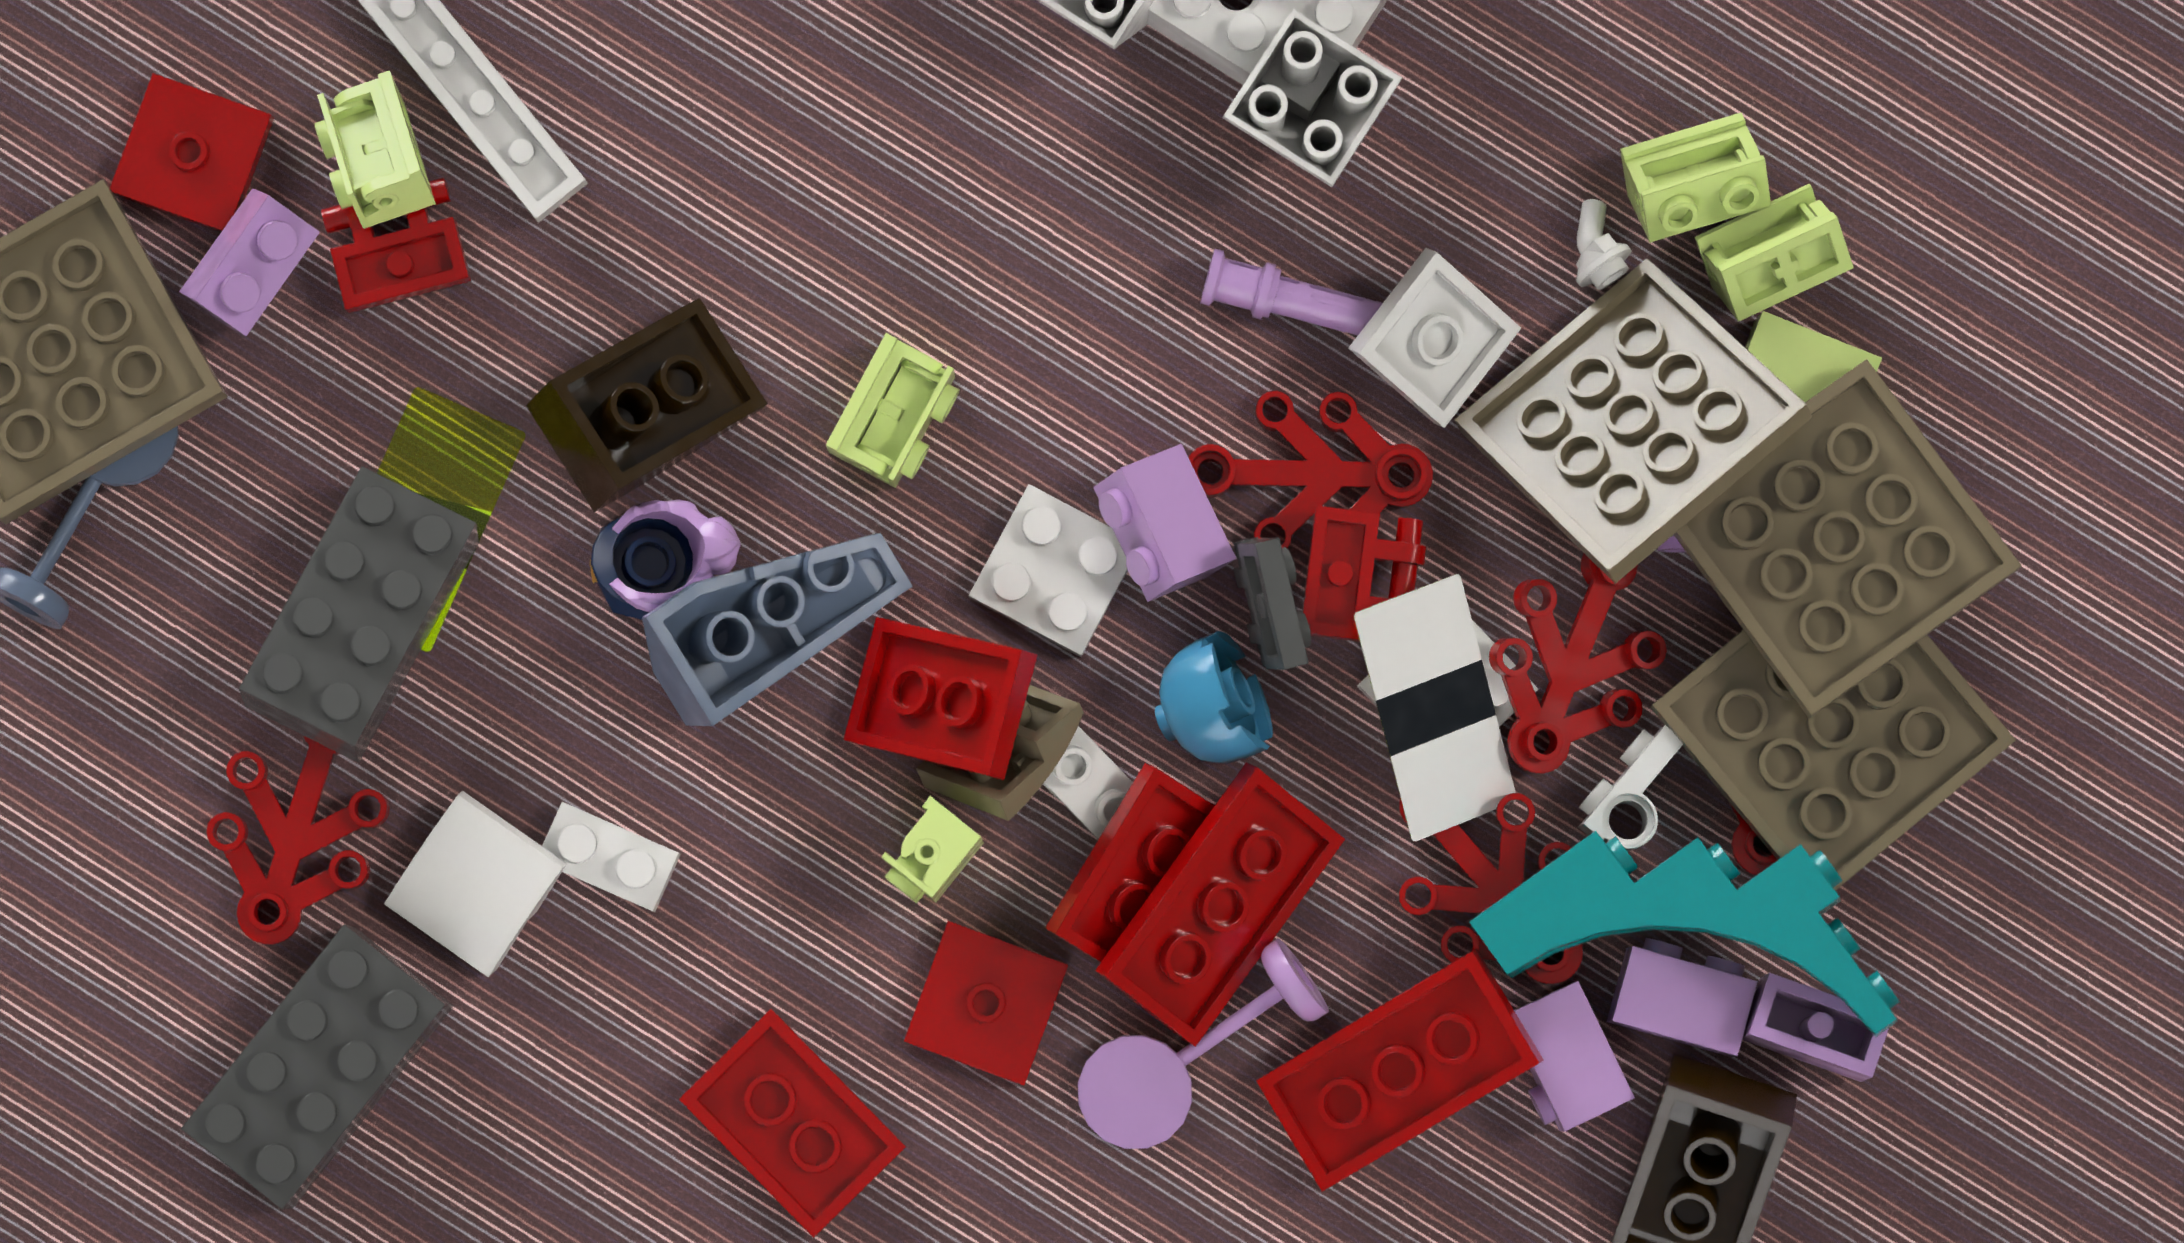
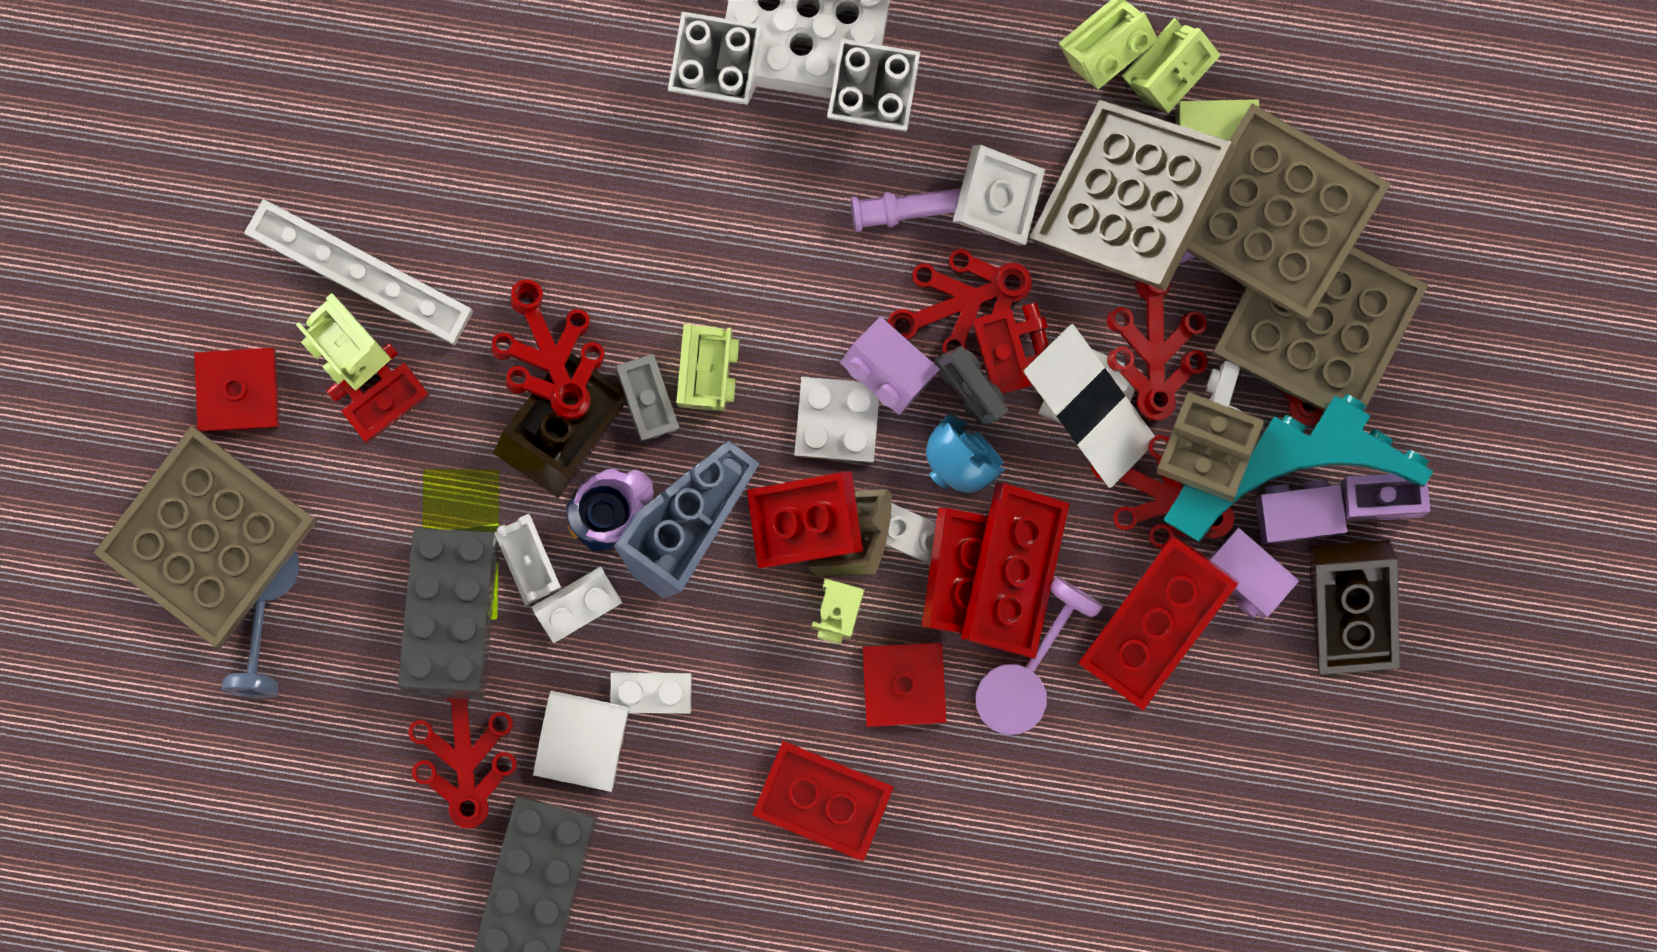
camera: 25 degrees left, 0 degrees up
lavender brick [179,188,320,336] -> none
white plate [1576,199,1632,290] -> none
none -> red plant [491,279,605,419]
none -> white hinge [495,514,562,606]
none -> white plate [532,566,622,644]
none -> light grey plate [615,354,679,443]
none -> dark tan slope [1157,392,1264,502]

